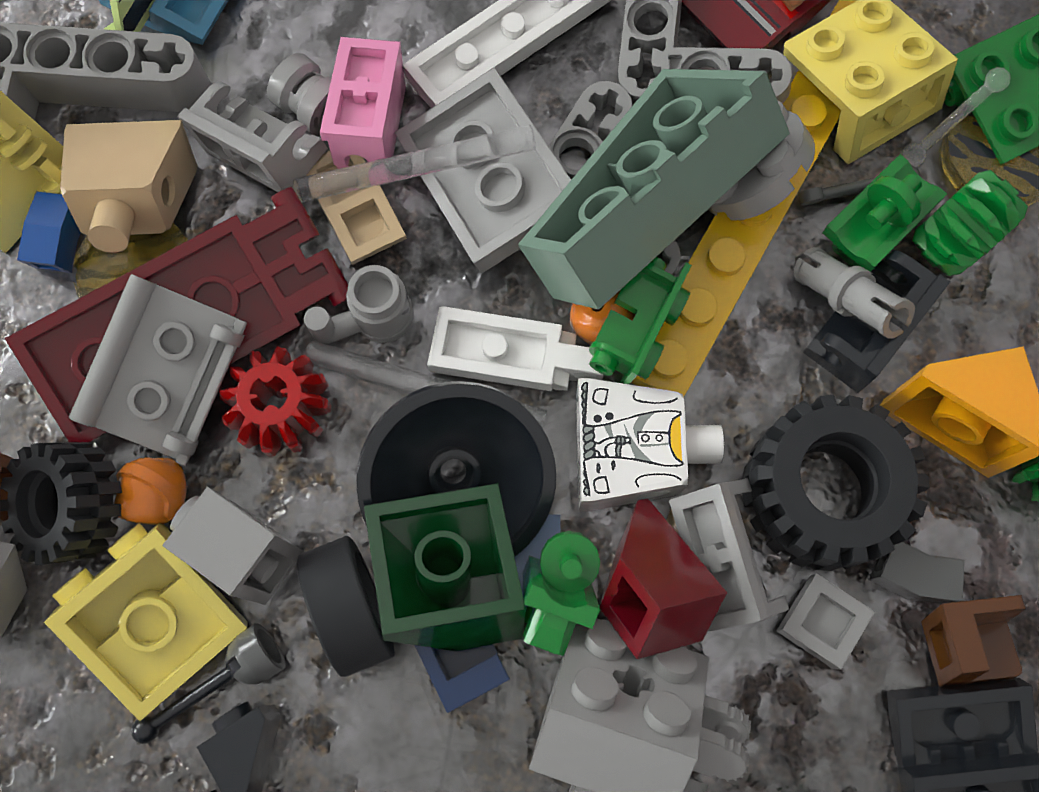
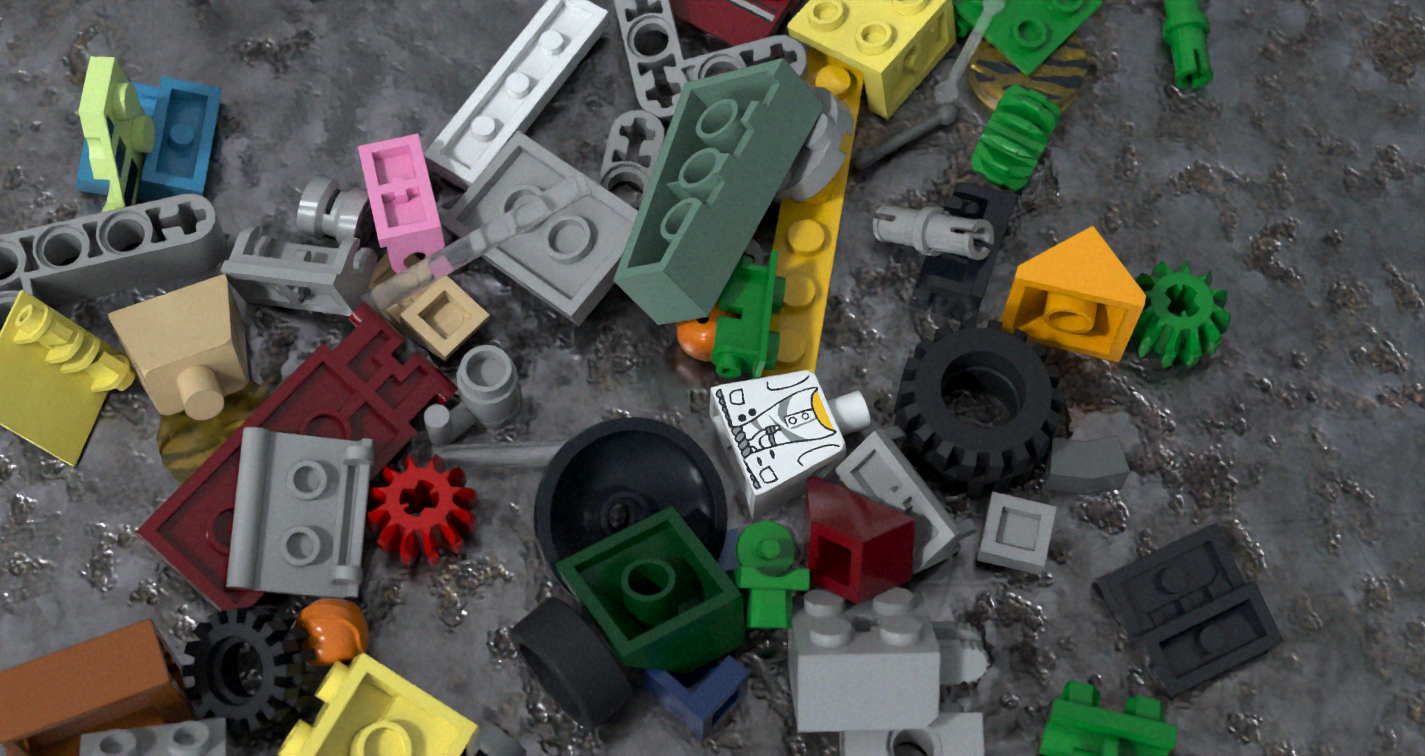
camera: 25 degrees left, 10 degrees down
blue piece [17,191,81,273] -> none
light grey brick [162,487,305,605] -> none
white hinge [427,306,603,391] -> none
green hips [822,154,947,272] -> none
reddish brown panel [921,595,1026,687] -> none

